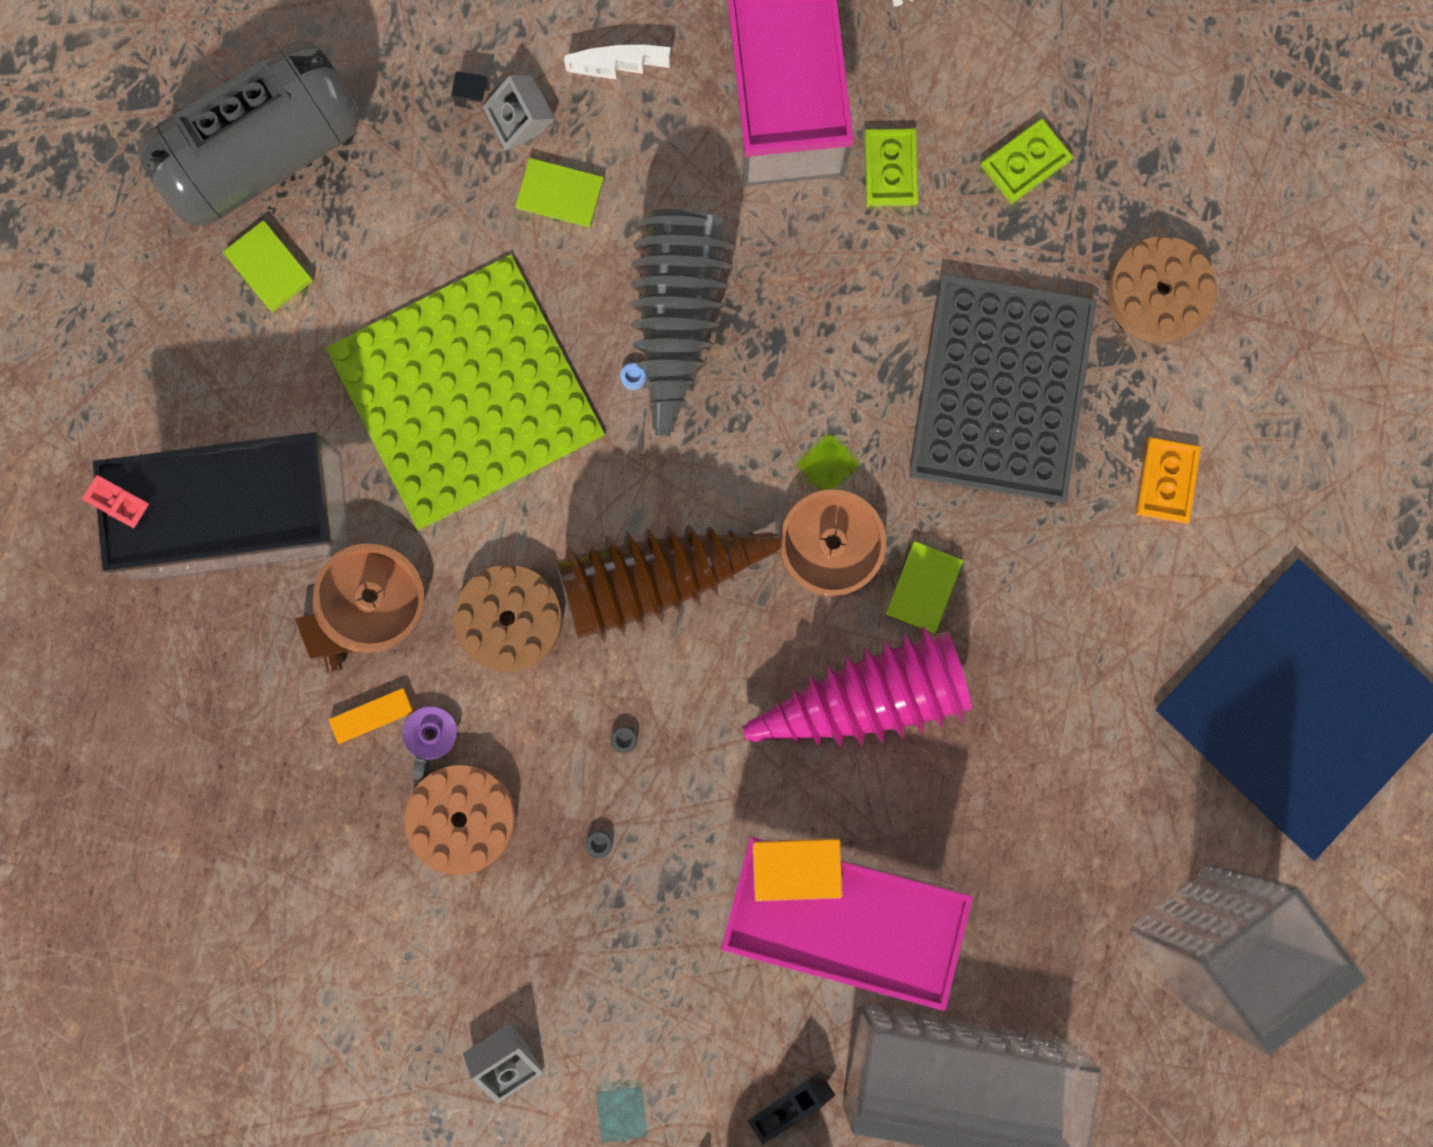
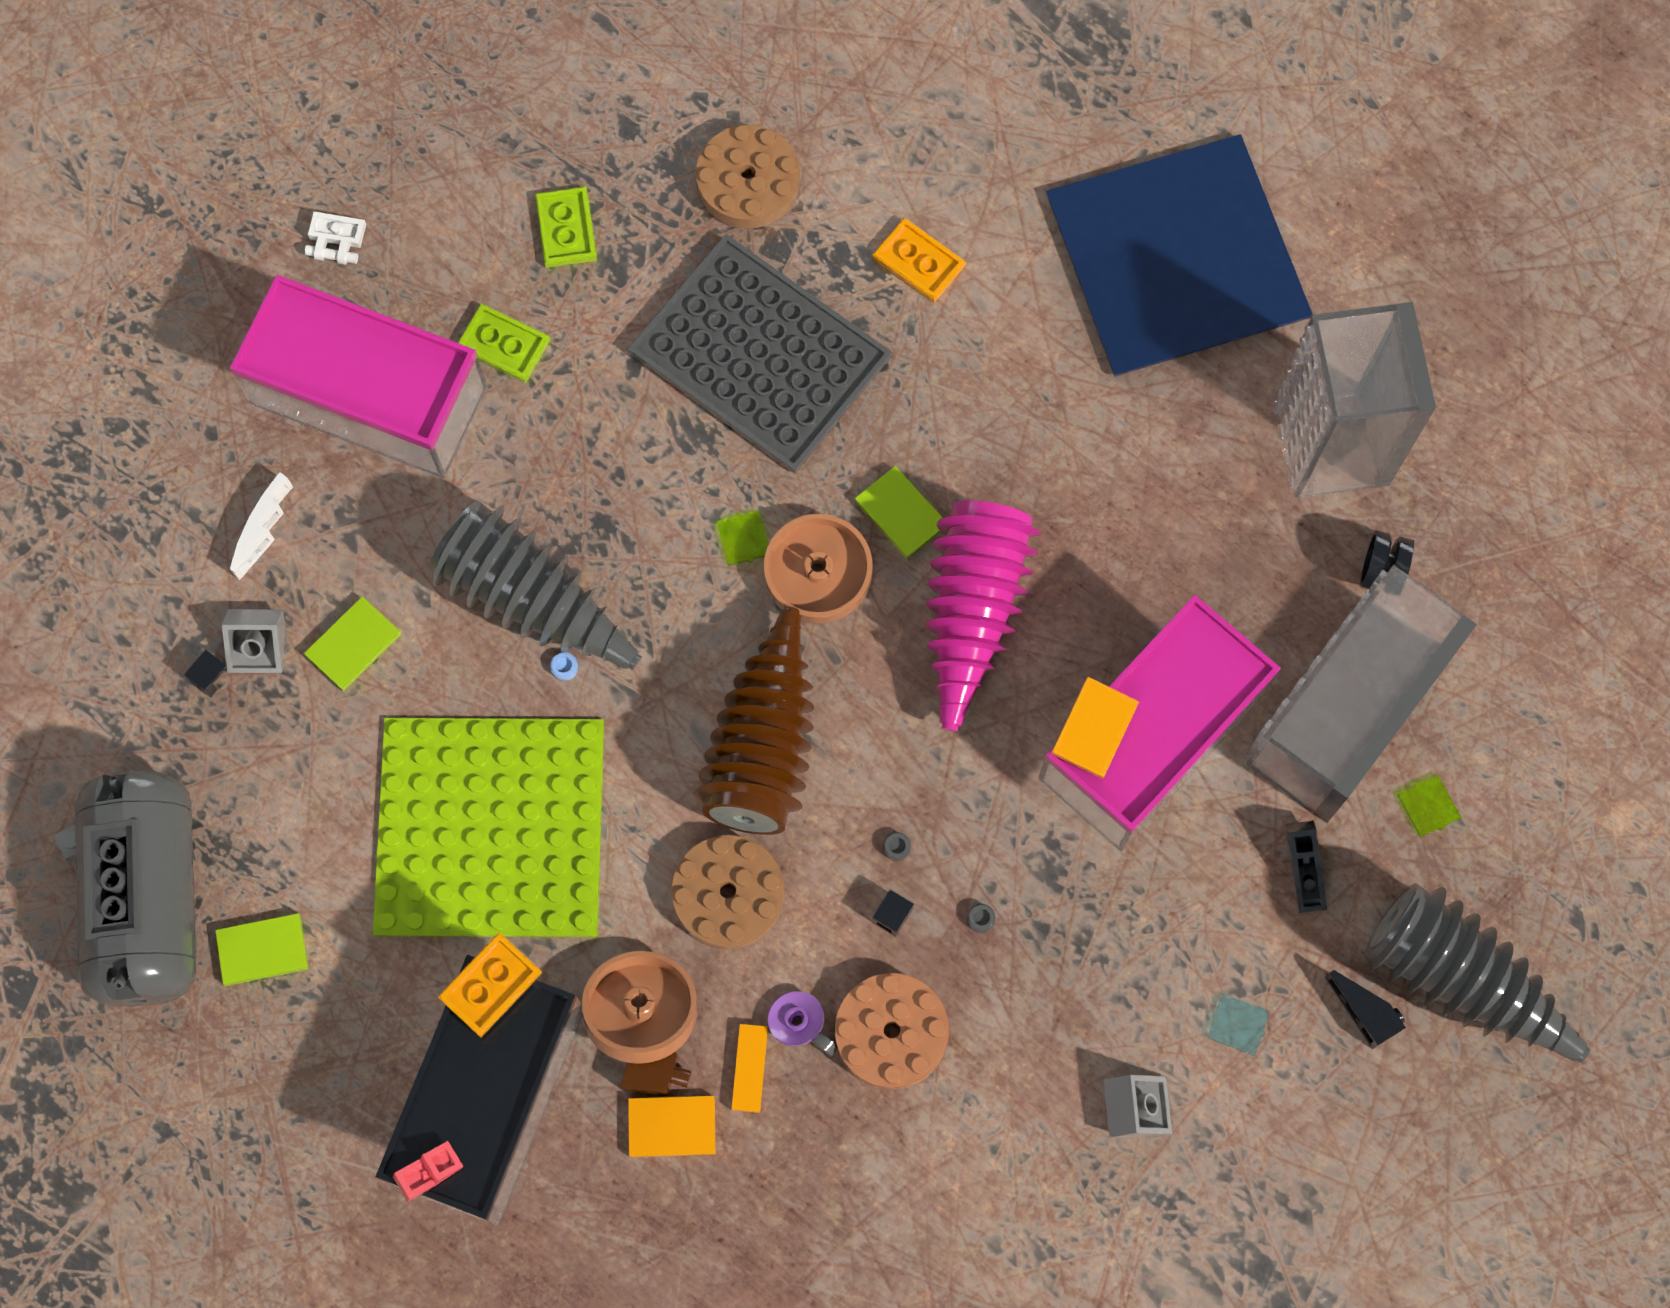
camera: 60 degrees left, 10 degrees down
none -> light orange tile [438,932,542,1038]
none -> light orange tile [628,1096,716,1157]
none -> black panel [872,890,914,937]
none -> black wheel [1360,530,1414,597]

